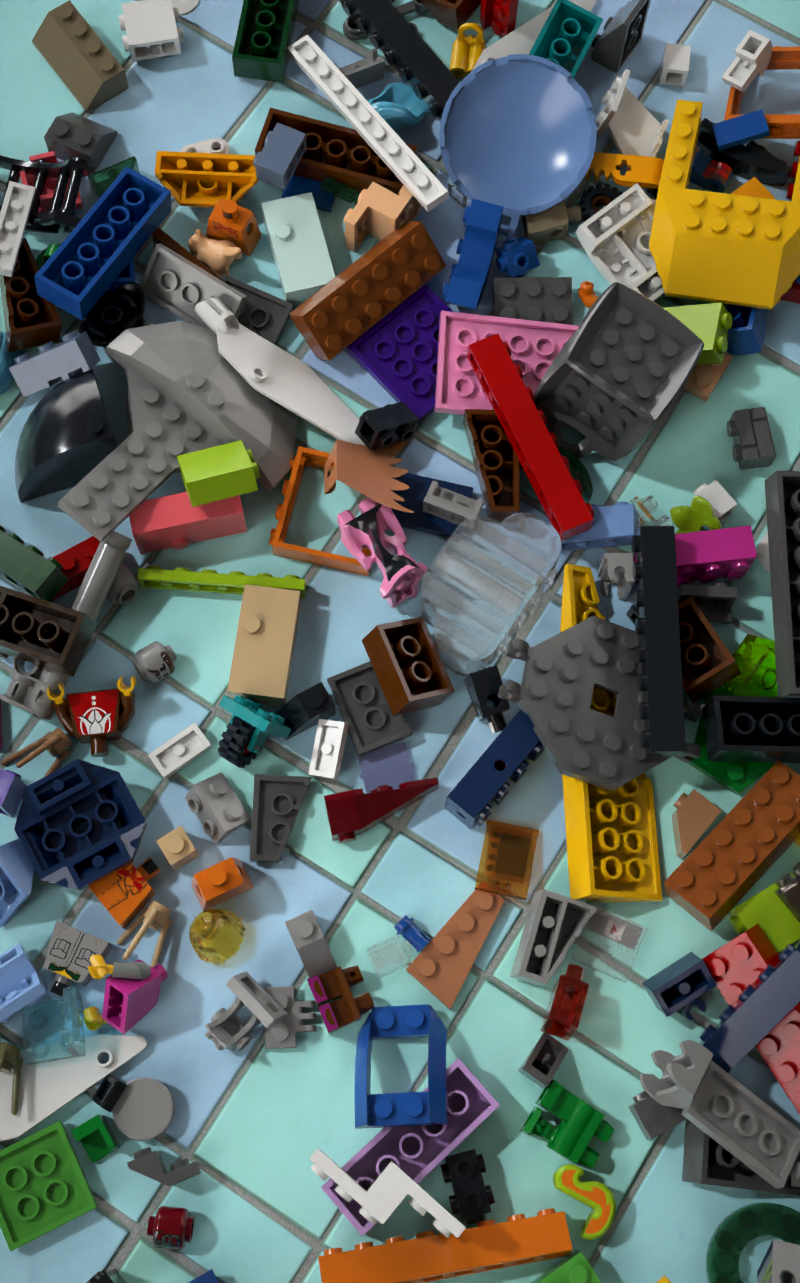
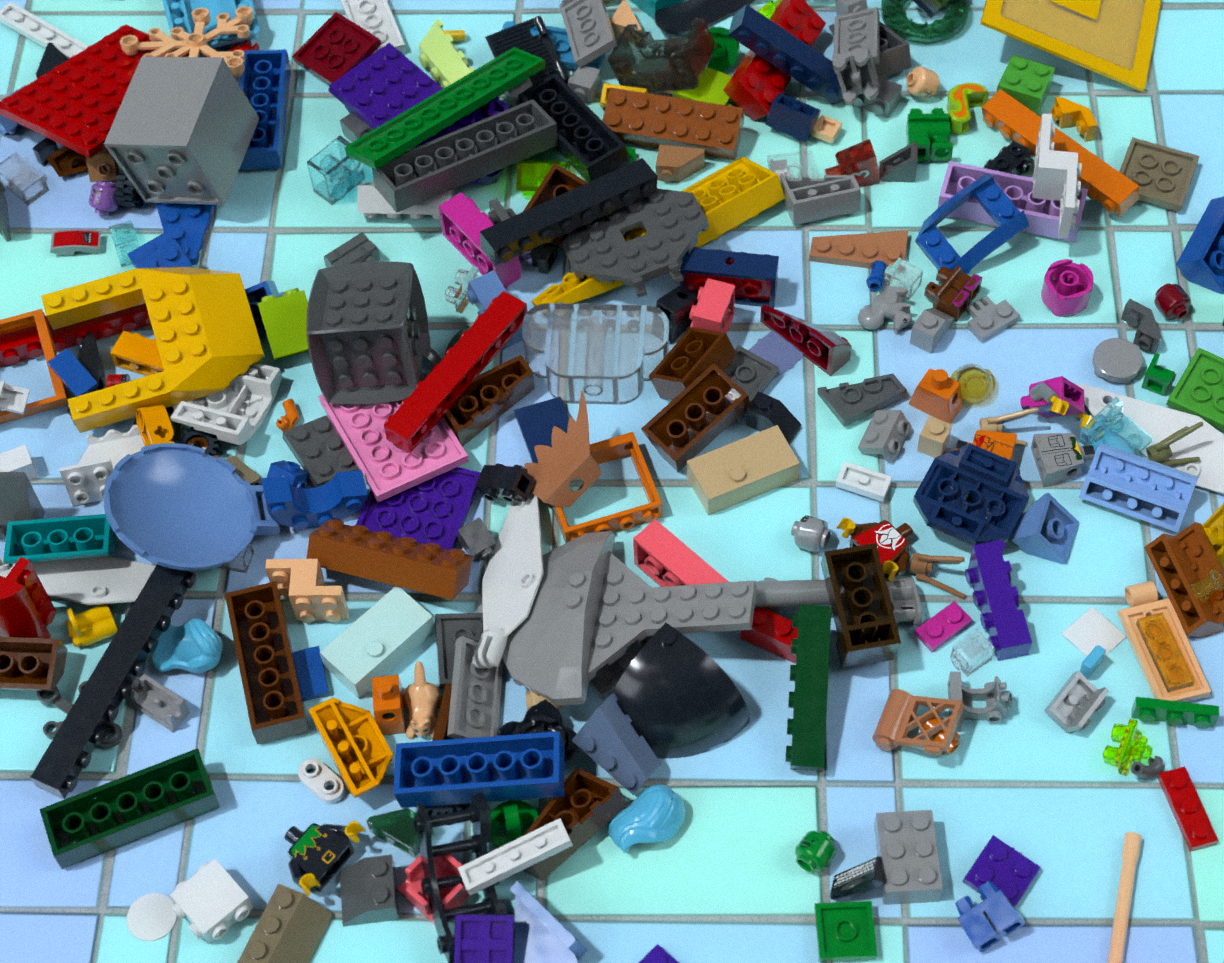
camera: 115 degrees left, 15 degrees down
black tile [92,1074,127,1113] -> none
lime plate [137,566,306,599] -> none
lime brick [177,440,260,507] -> none
light grey tile [204,971,287,1051] -> none
plate [218,694,292,768] -> none
sand blue brick [253,122,307,190] -> none
white plate [287,34,450,212] -> none
white plate [308,719,349,780] -> none
clear green axle [320,176,361,206] -> none
bright pink hips [337,498,429,608] -> none
light grey hinge [423,480,484,530] -> none
clear orange container [475,819,539,900] -> none
light grey hinge [597,552,635,600] -> none
lime plate [670,495,722,534] -> none
white brick [693,480,737,522] -> none
none -> torso [284,821,366,896]
none -> flat silver brick [457,517,496,562]
none -> reddish brown slope [641,363,750,472]
none -> coral brick [689,278,735,334]
none -> light nougat plate [812,115,842,144]
none -> light grey animal [858,286,912,334]
none -> light nougat head [906,66,940,99]
none -> dark pink brick [1041,259,1094,317]

